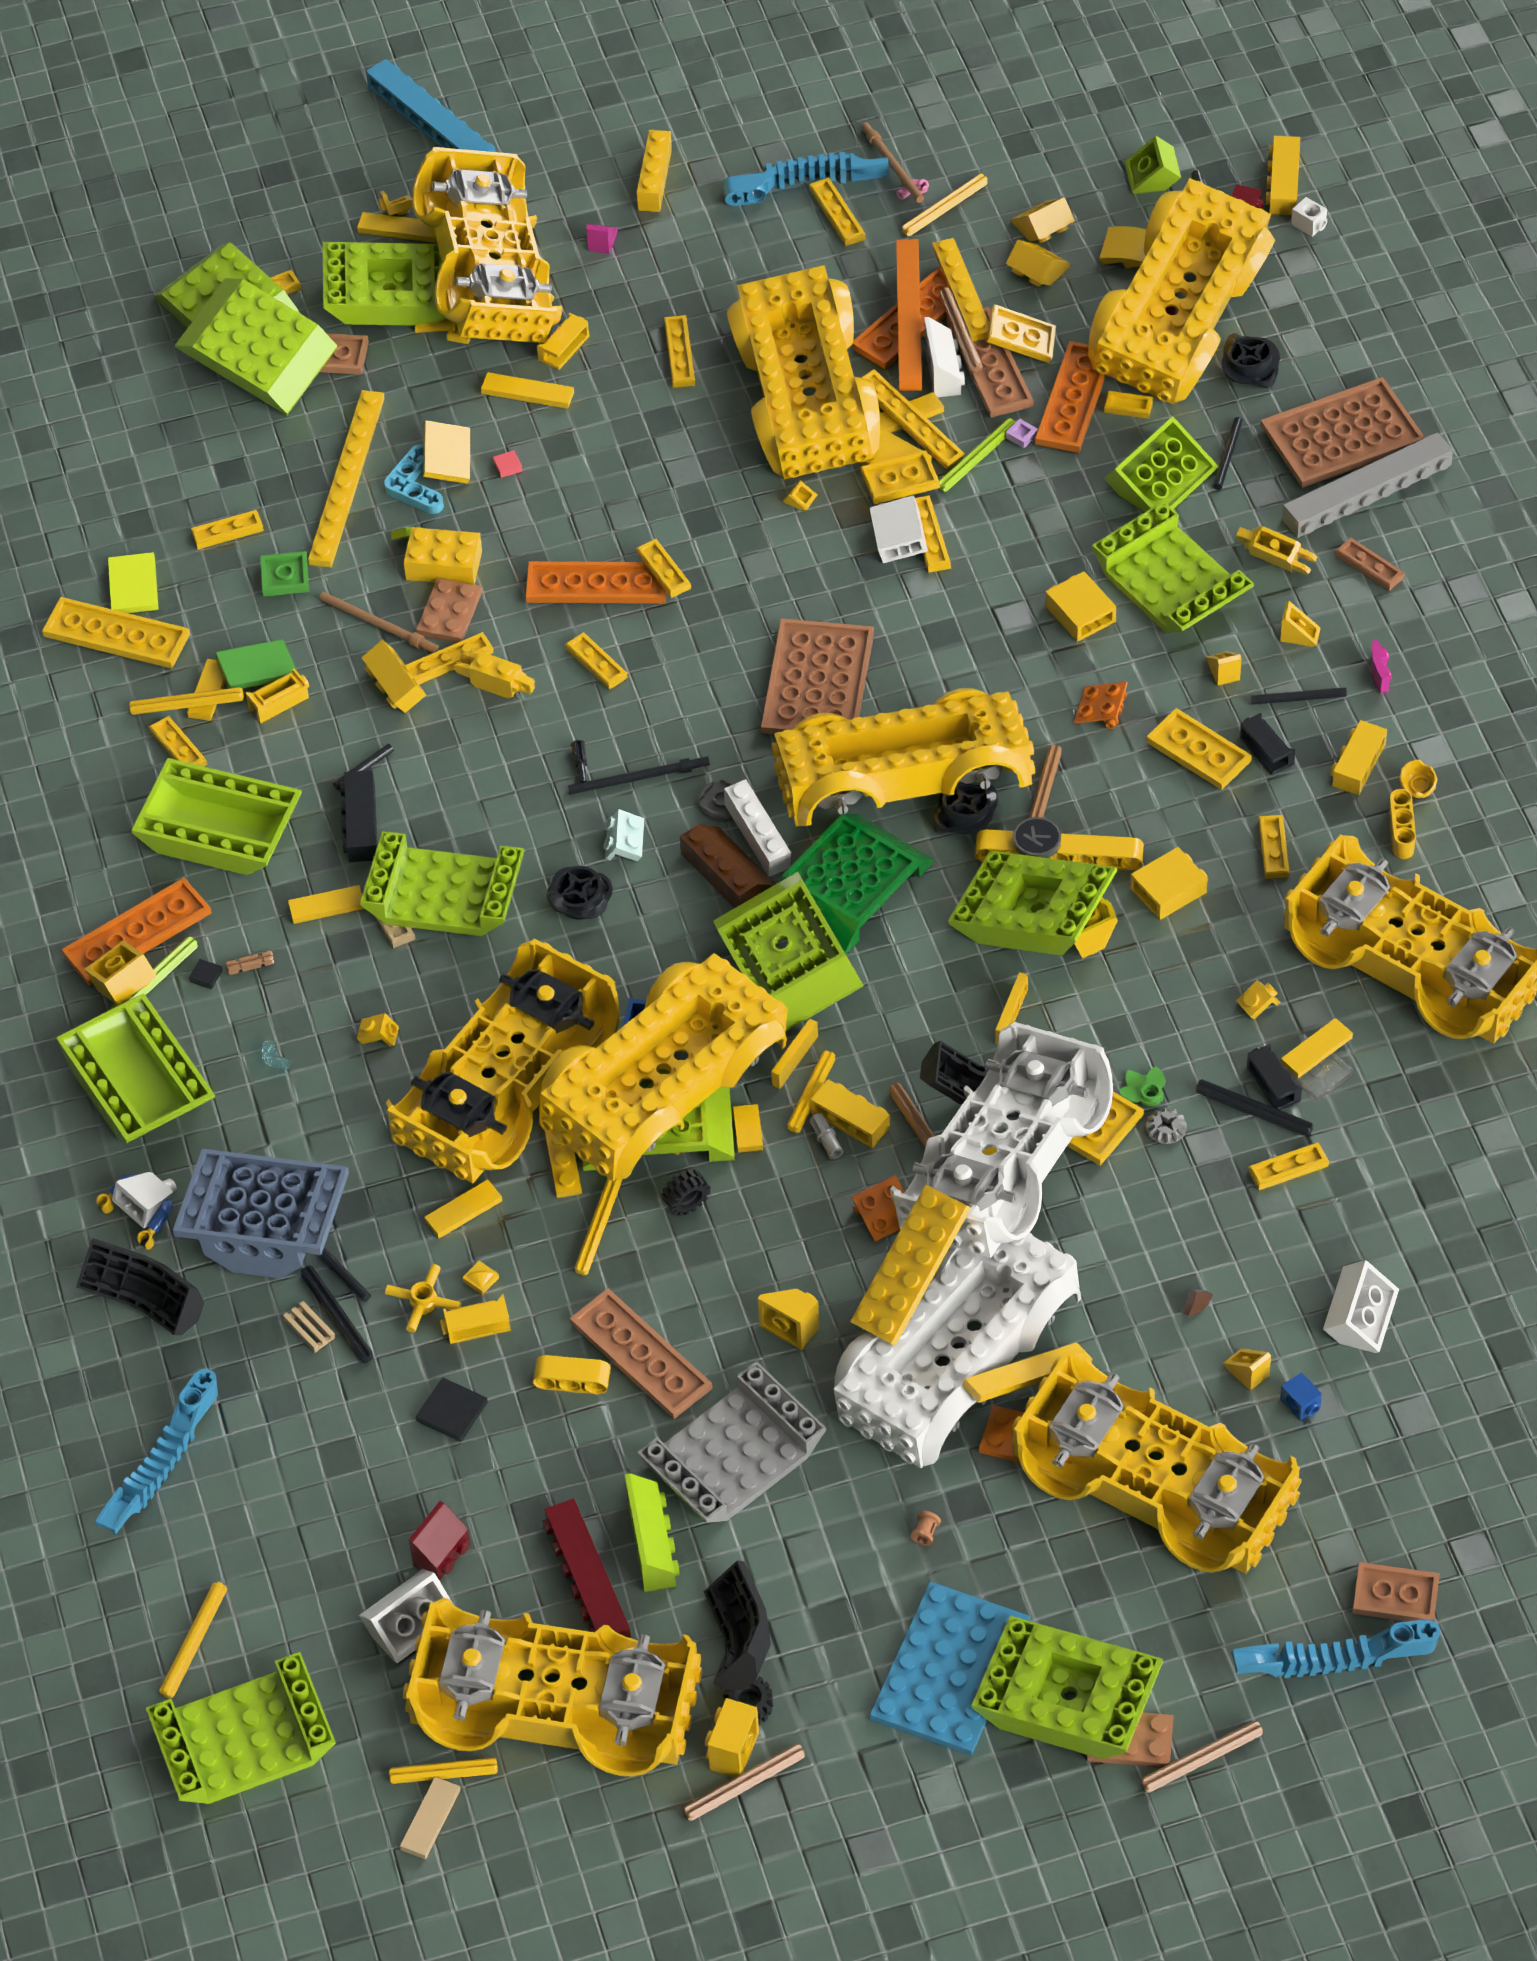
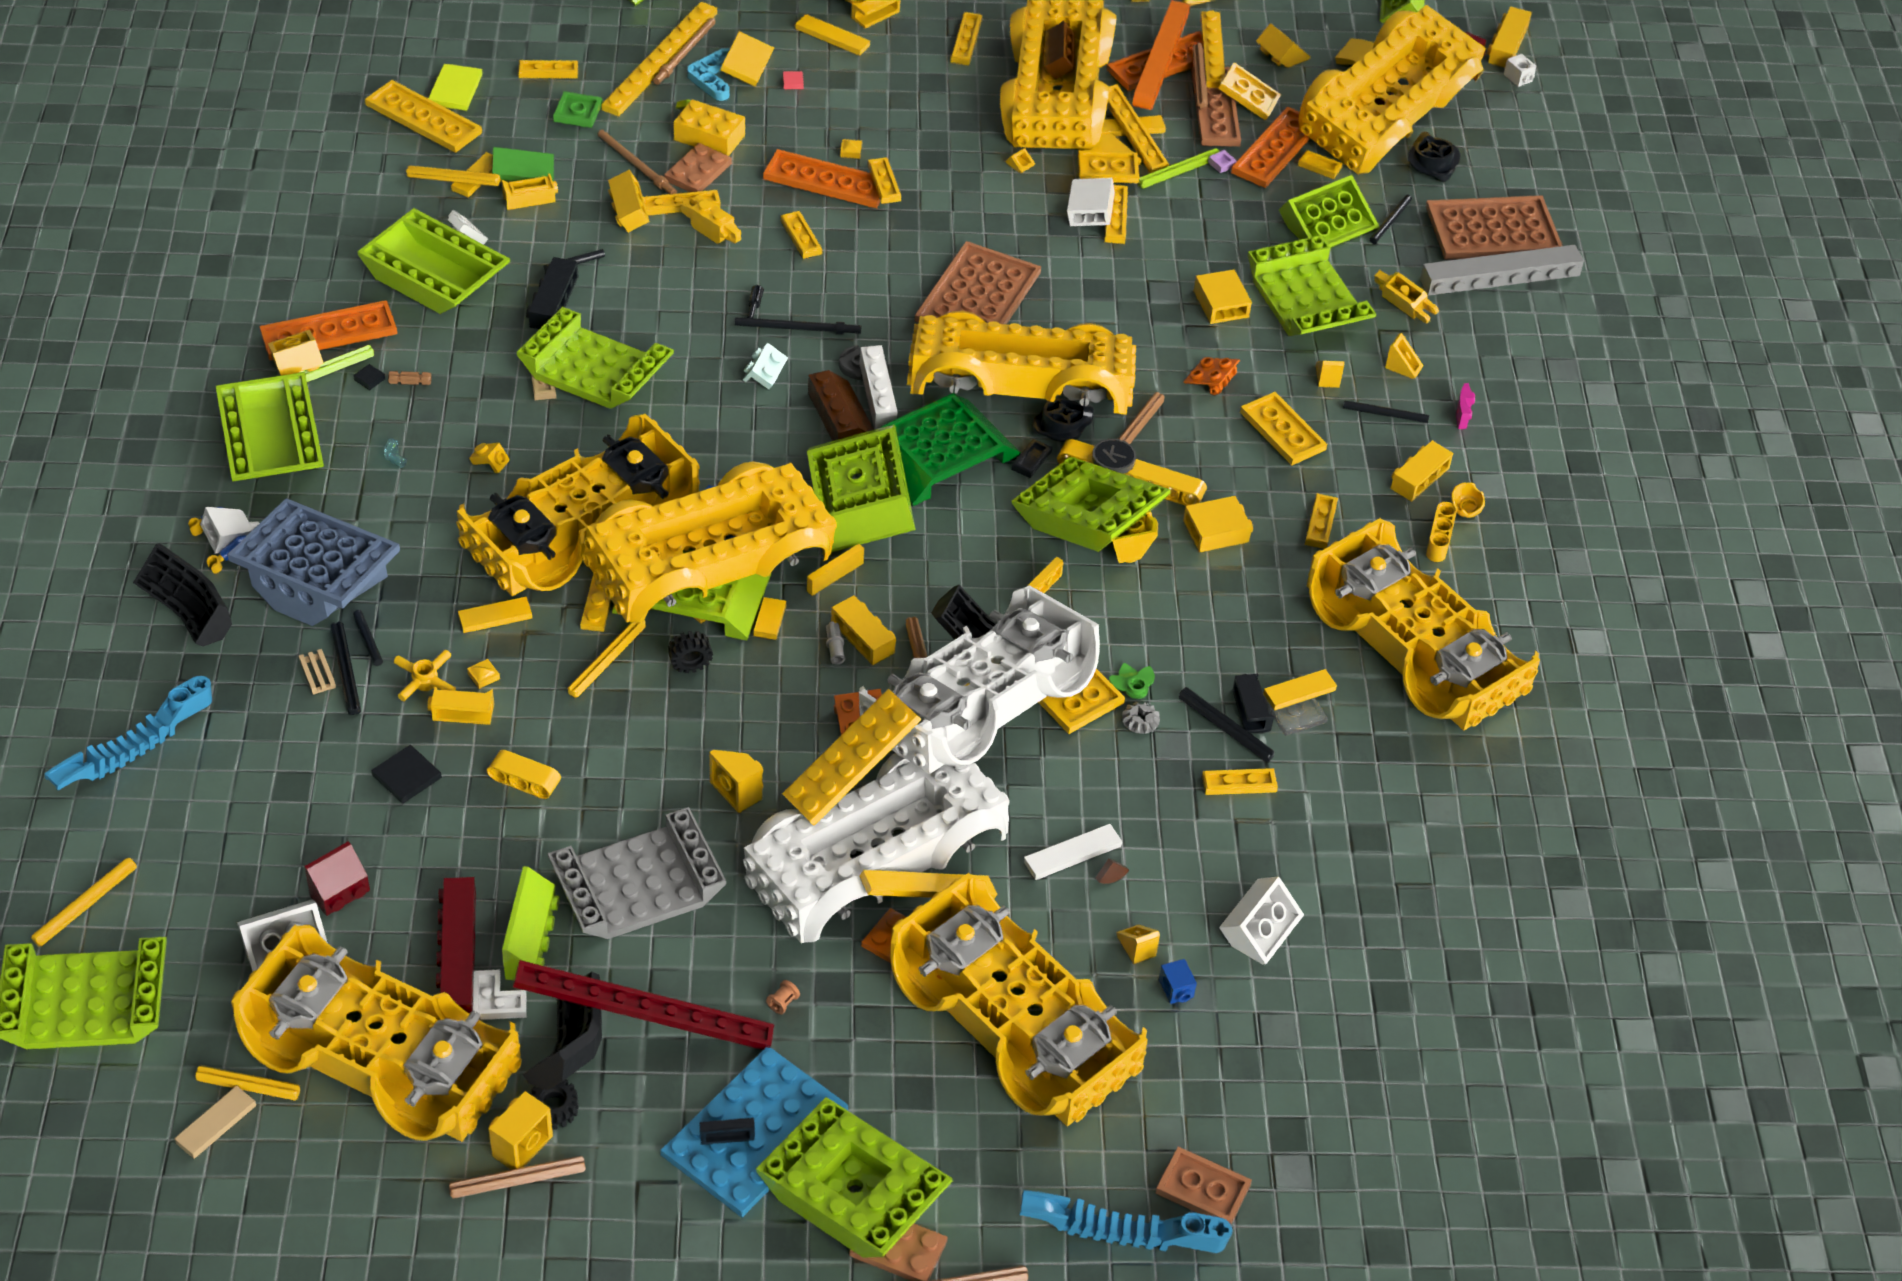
camera: 10 degrees right, 5 degrees down
yellow tile [149,716,207,766] -> none
yellow tile [288,885,365,924] -> none
black piece [546,866,613,920] -> none
nougat plate [570,1288,713,1419] -> none
yellow axle [787,1050,835,1133] -> none
white slope [924,317,965,397] -> none
yellow slope [1010,197,1075,243] -> none
yellow bracket [1236,980,1281,1020] -> none
black window [1240,713,1295,775] -> none
nougat tile [1335,537,1405,591] -> none
none -> white plate [448,210,488,245]
none -> white plate [473,970,527,1020]
none -> dark red plate [513,960,774,1050]
none -> medium nougat bar [653,18,716,85]
none -> black tile [700,1118,755,1145]
none -> yellow tile [840,139,862,159]
none -> black tile [1011,439,1052,478]
none -> white tile [1024,824,1122,880]
none -> reddish brown brick [1043,21,1075,80]

